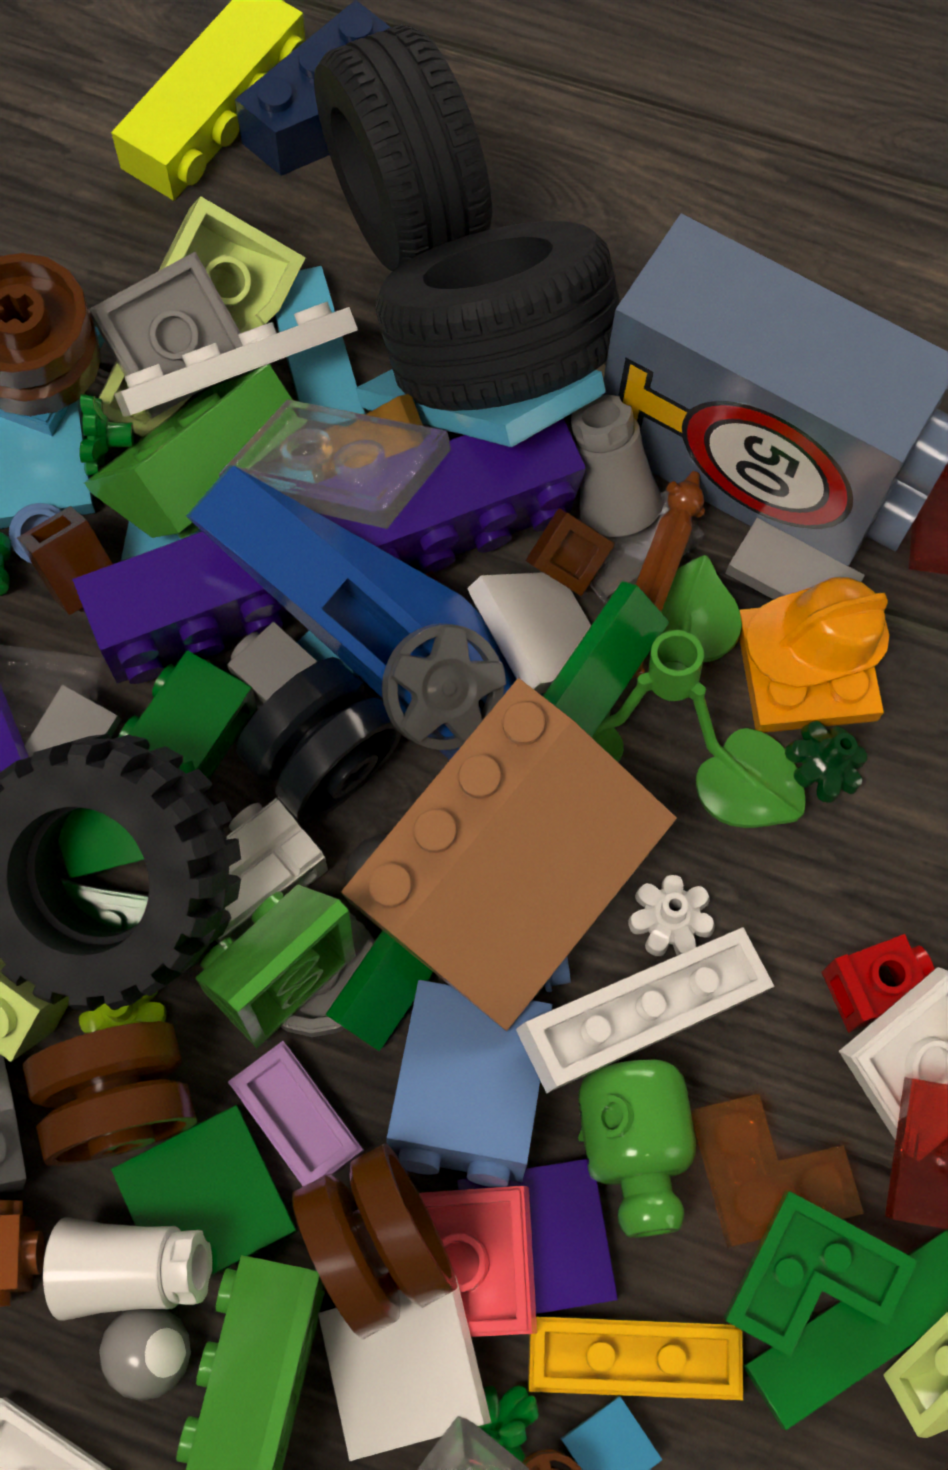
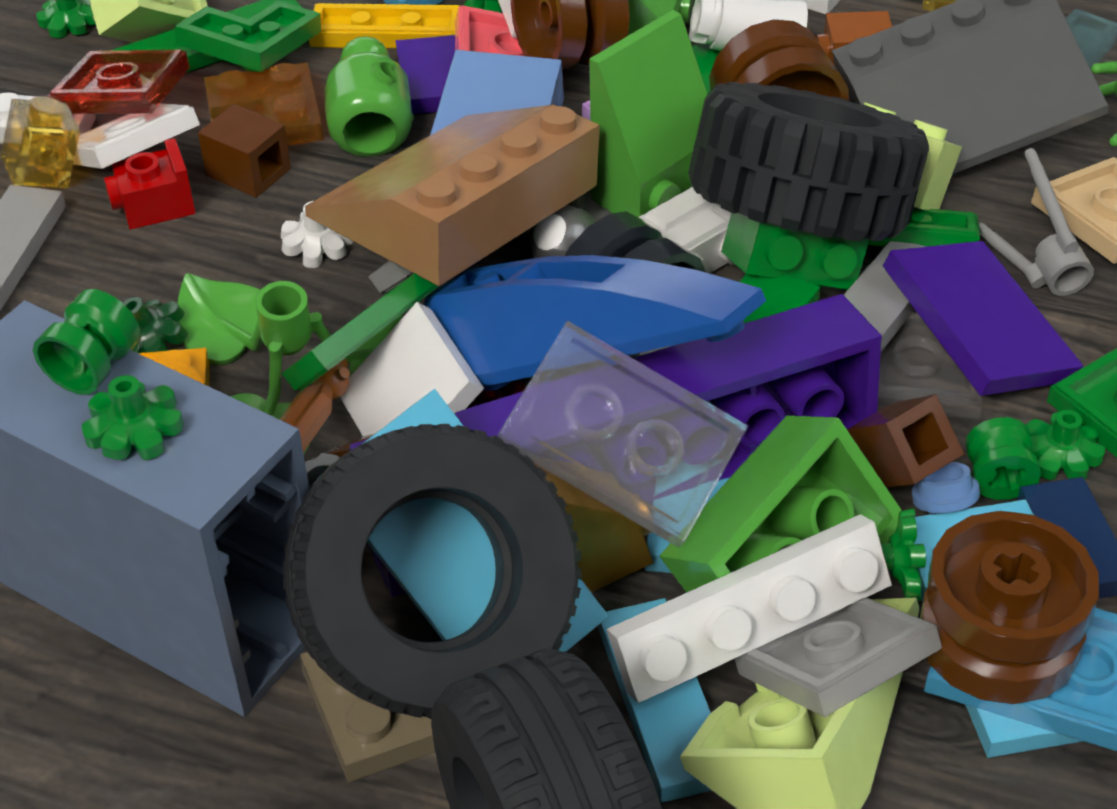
camera: 175 degrees left, 25 degrees down
dark grey wheel [382,623,506,750] -> none
white plate [516,927,775,1093] -> none
none -> green wheel [32,289,141,395]
none -> green plant [81,375,184,460]
none -> reddish brown brick [198,104,291,198]

